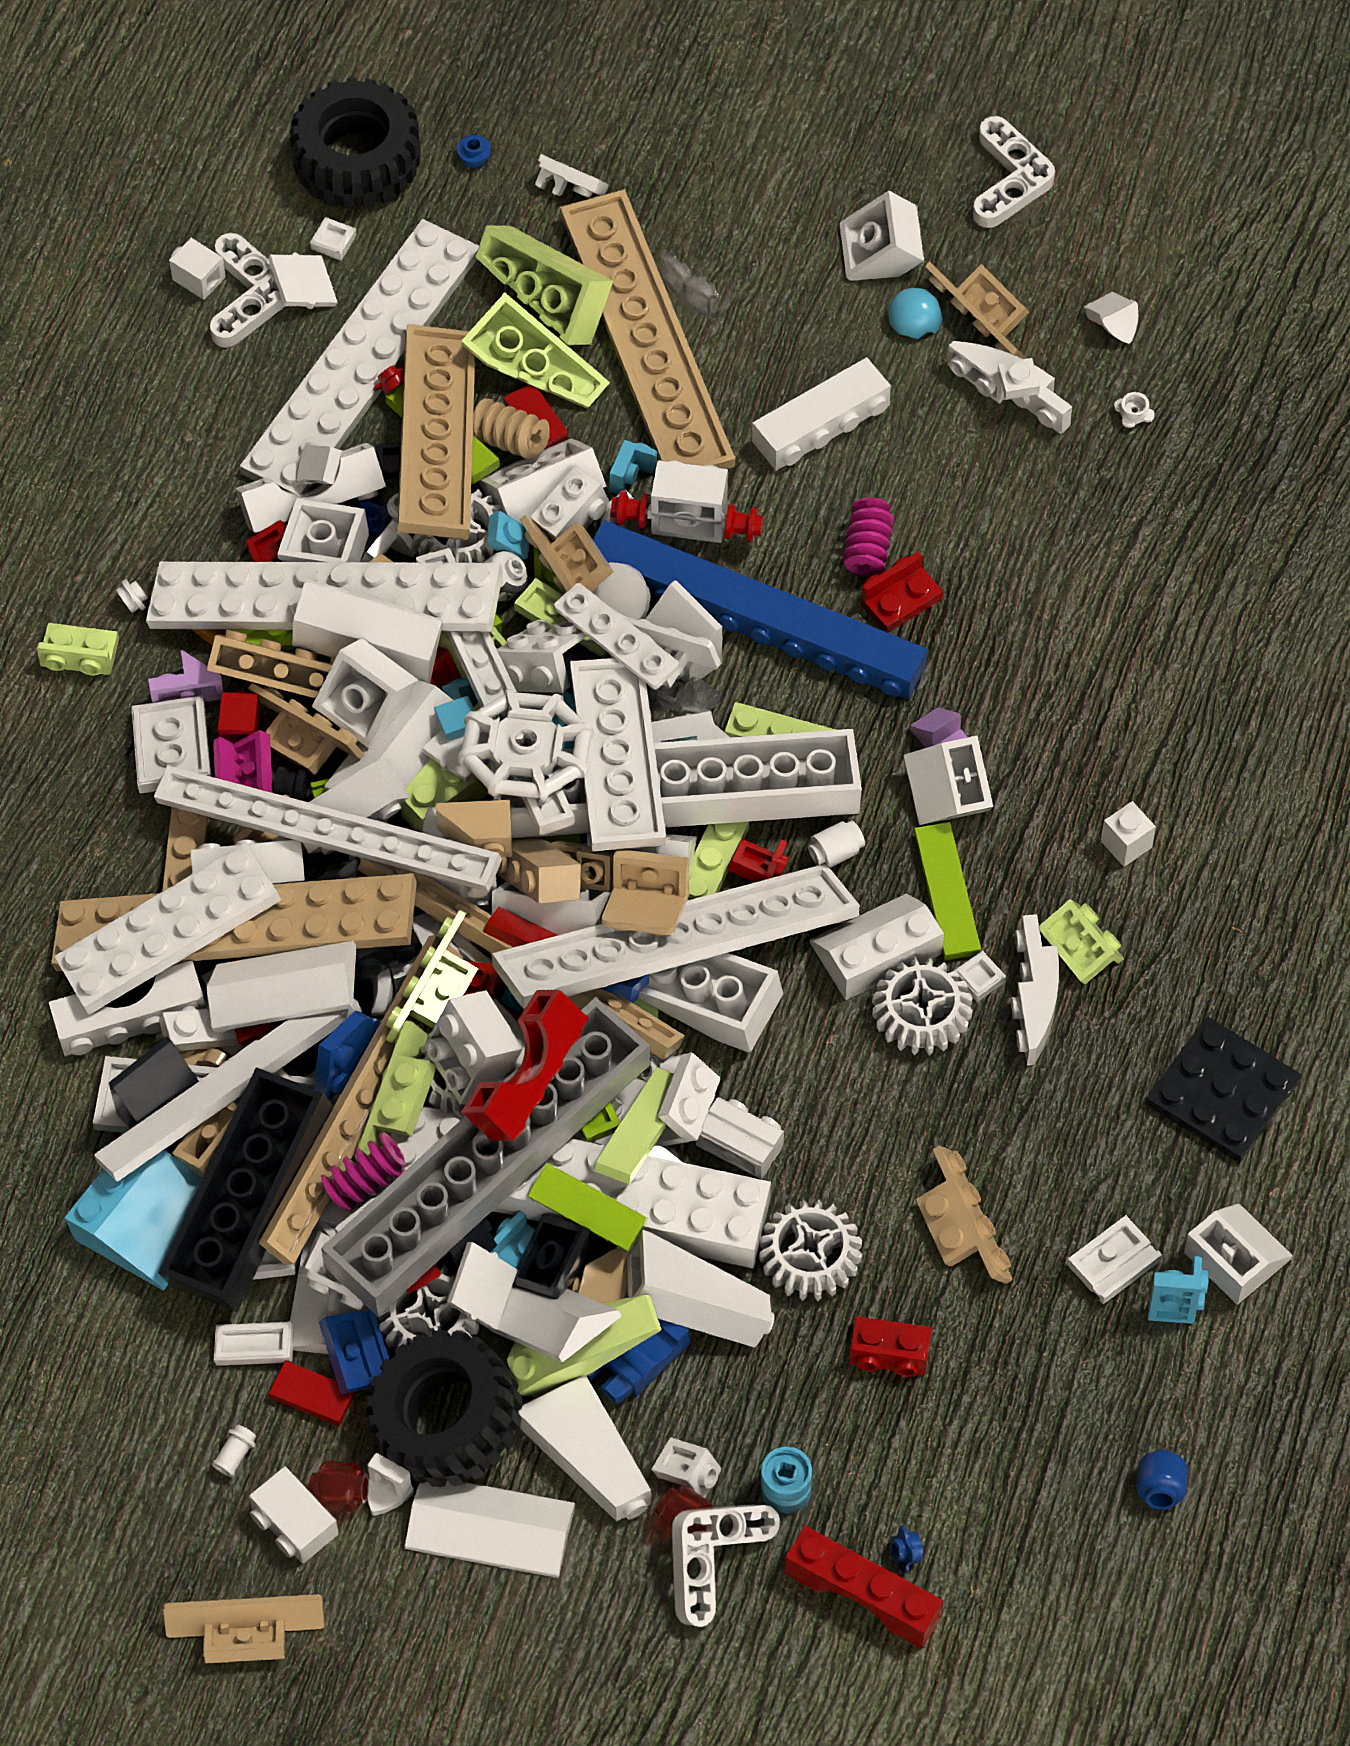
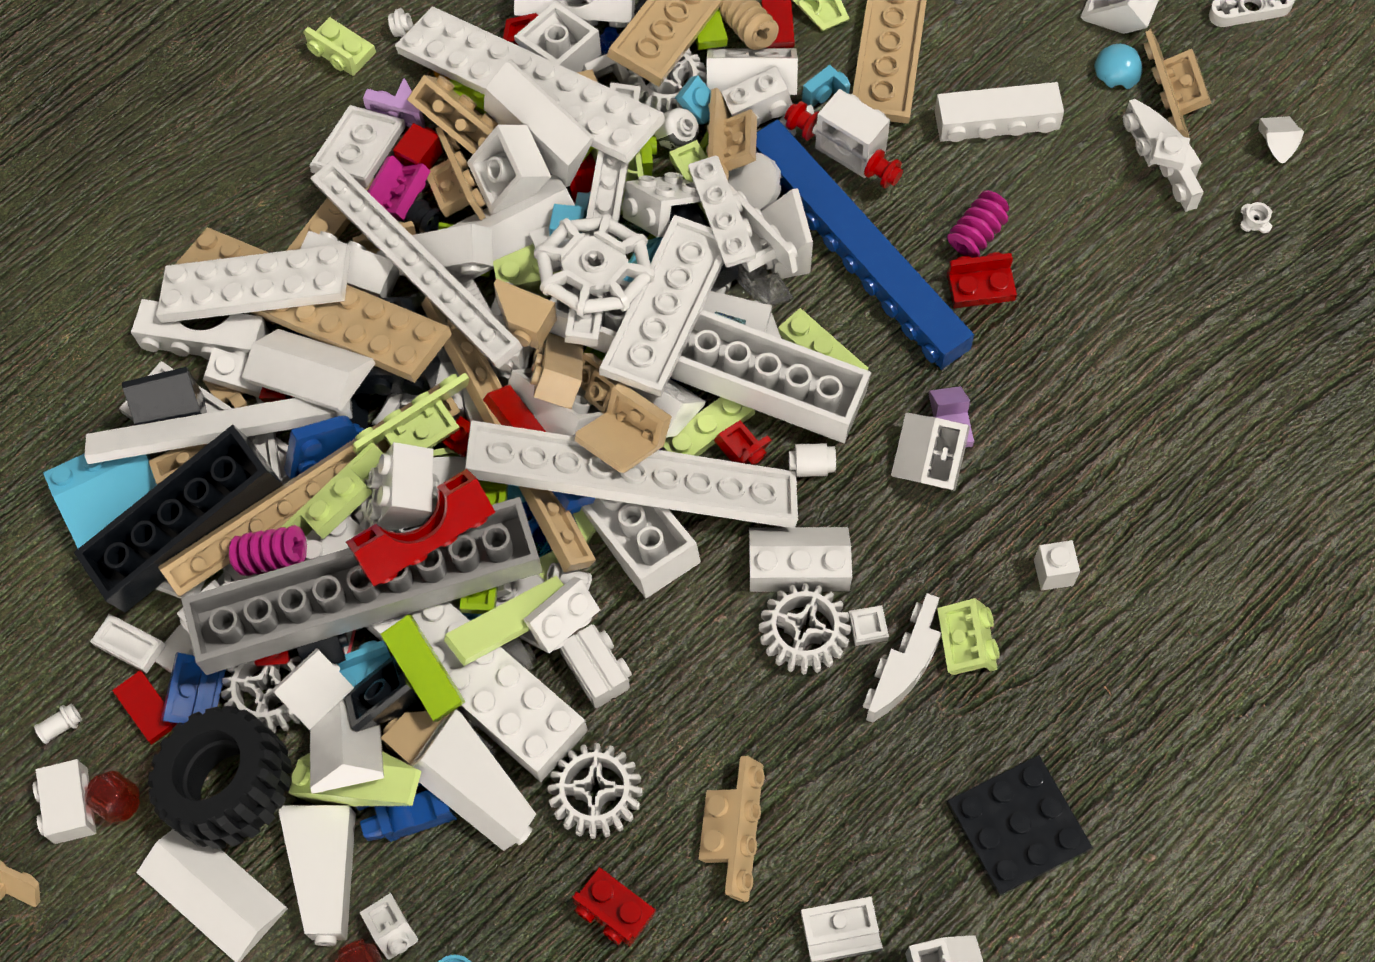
camera: 30 degrees right, 5 degrees up
white tile [367,1453,414,1516] -> none
lime tile [914,822,981,961] -> none

